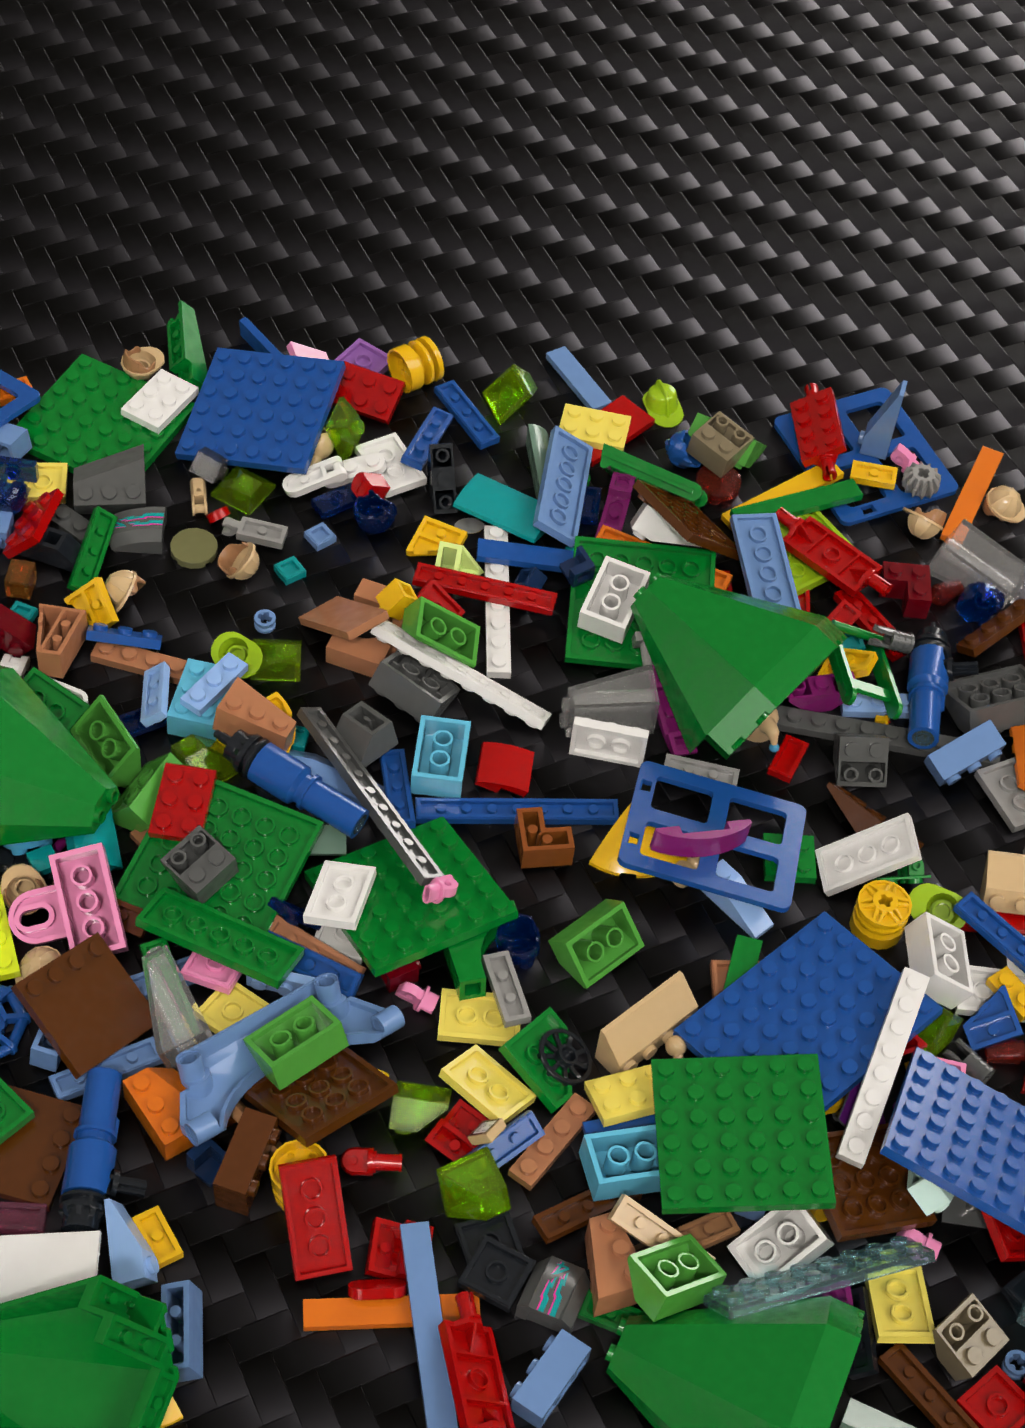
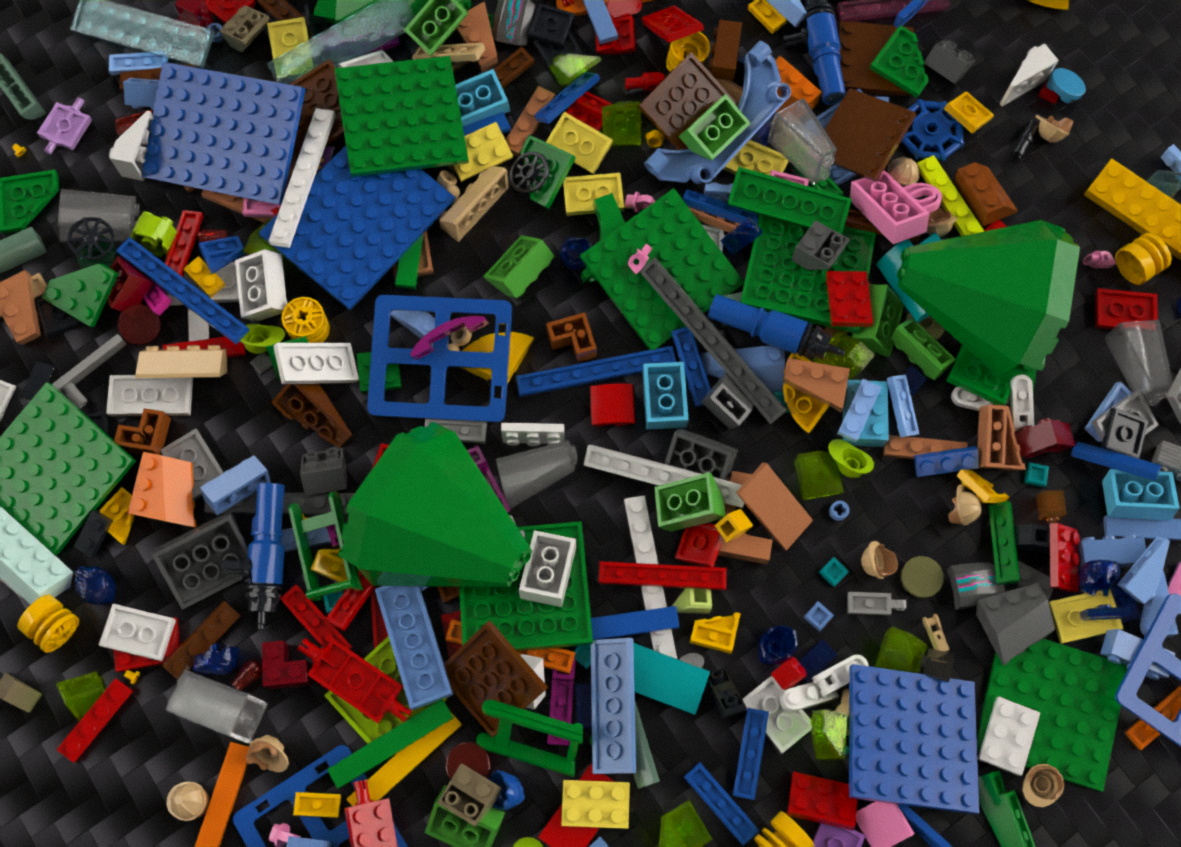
camera: 175 degrees right, 20 degrees up
red tile [206,505,231,524] -> none
white plate [303,860,377,931] -> none
tan tile [467,1118,507,1146] -> none
light grey plate [482,950,532,1028] -> none
dark blue slope [514,567,548,589] -> none
dark blue panel [559,545,595,588] -> none
dark grey hinge [868,624,915,654] -> none
light grey gear [902,461,941,500] -> none
dark grey hinge [943,1038,995,1084] -> none

